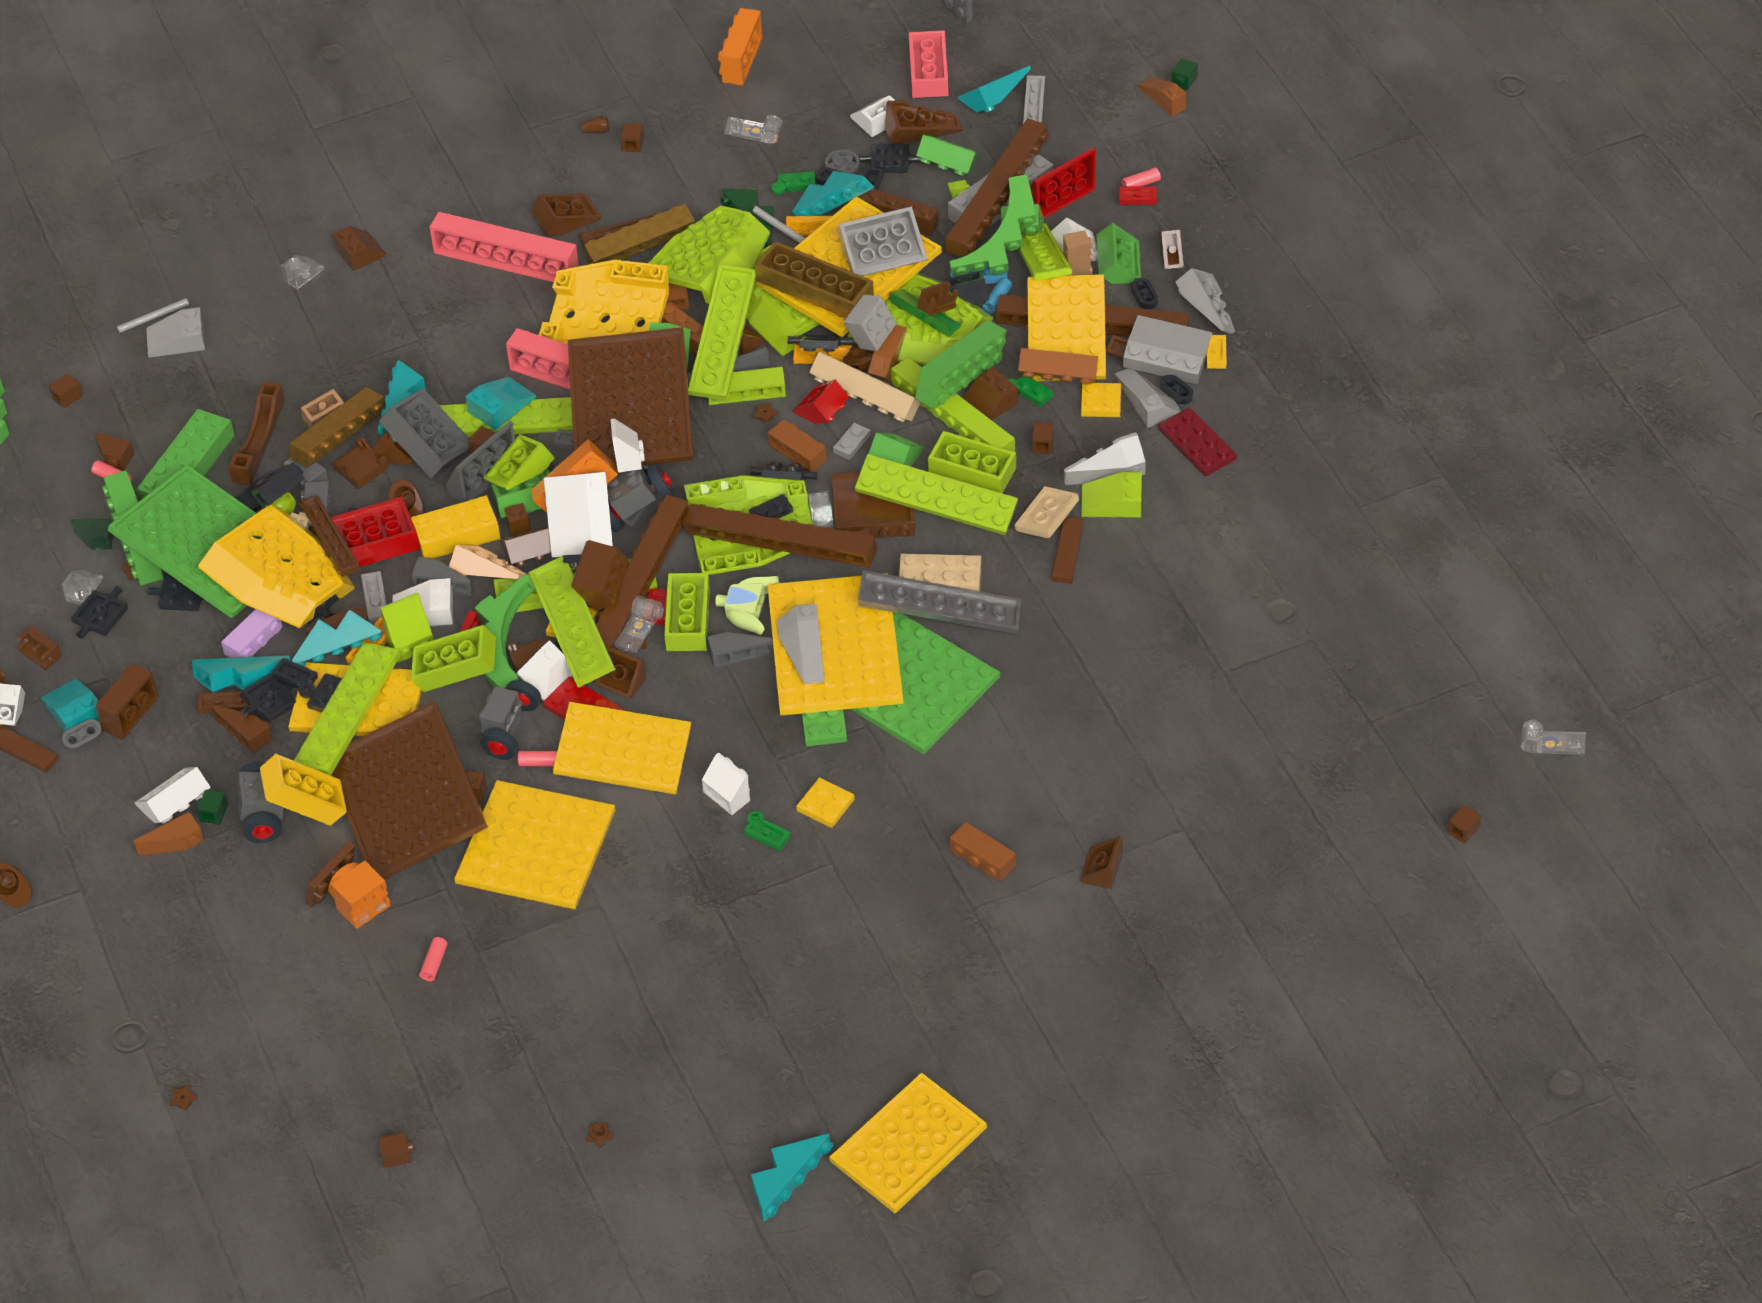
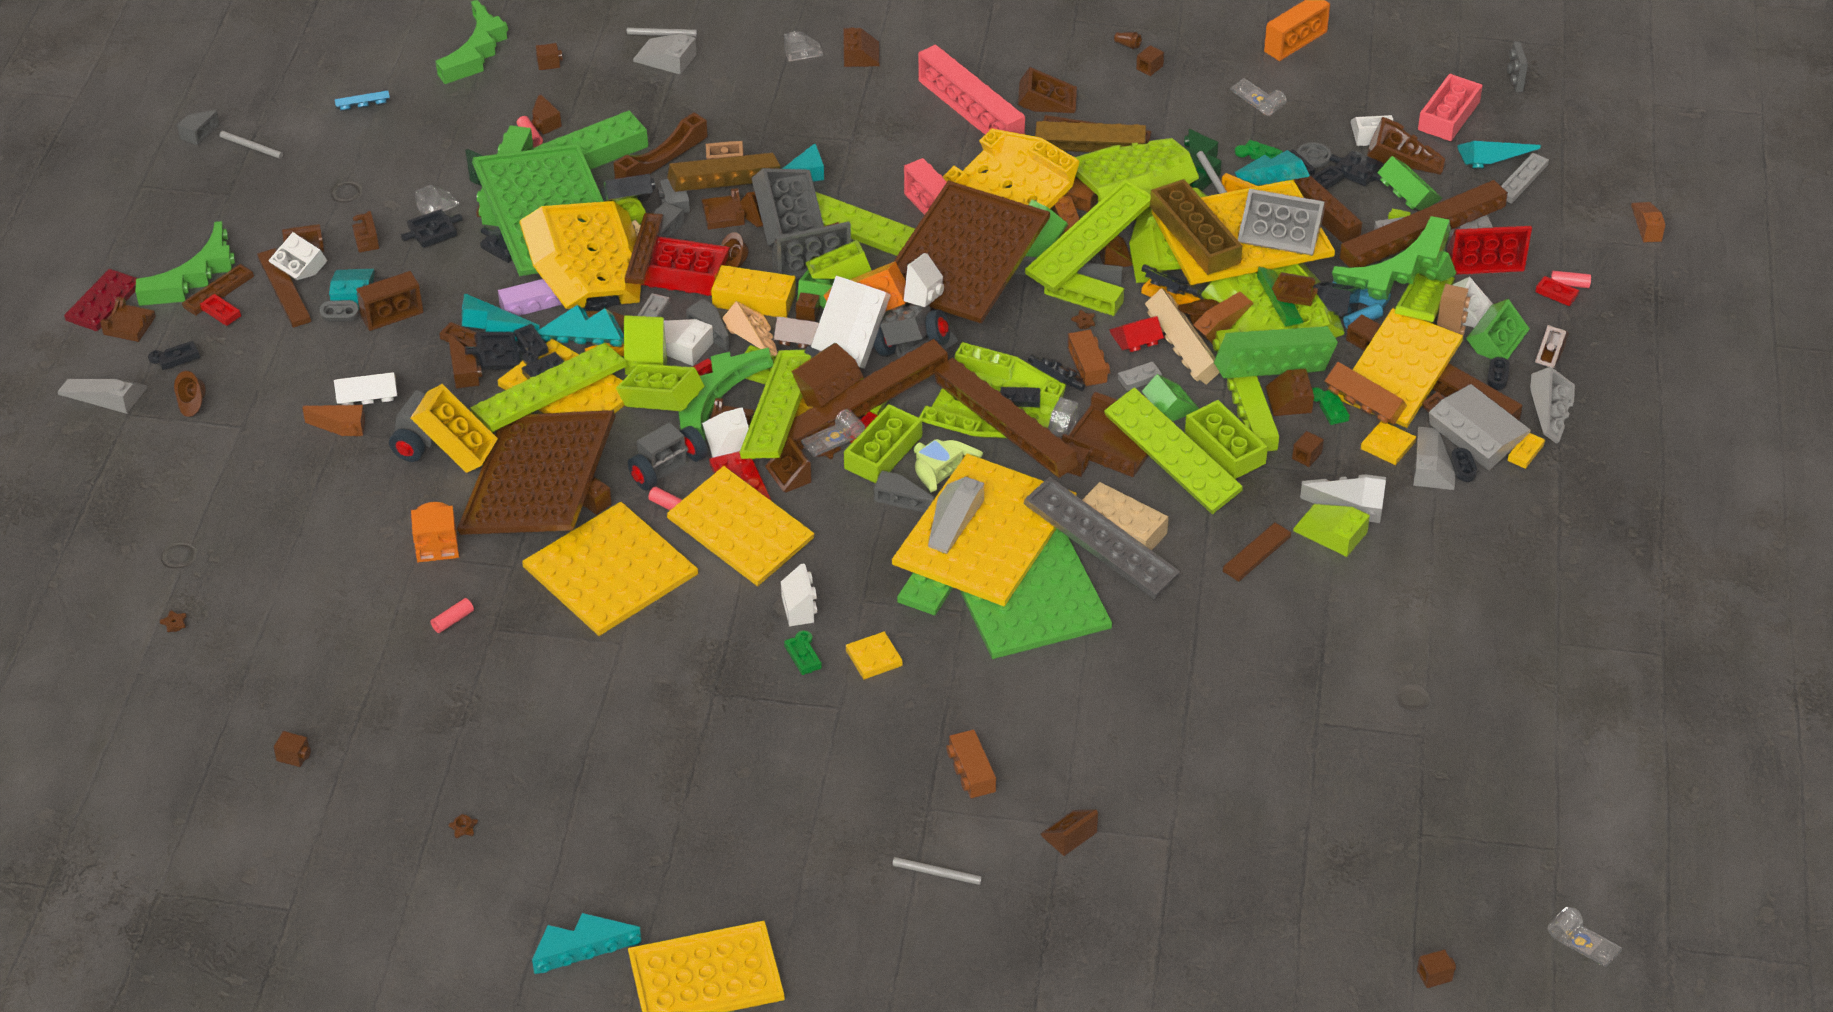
camera: 30 degrees right, 5 degrees down
dark green brick [197,790,228,825] -> none
reddish brown plate [305,841,355,907] -> none
teal slope [466,377,536,430] -> none
light grey brick [844,294,897,351] -> none
tan plate [1014,486,1079,539] -> none
dark red plate [1158,407,1237,477] -> none
dark green brick [1172,58,1198,90] -> none
none -> light grey bar [893,857,983,885]

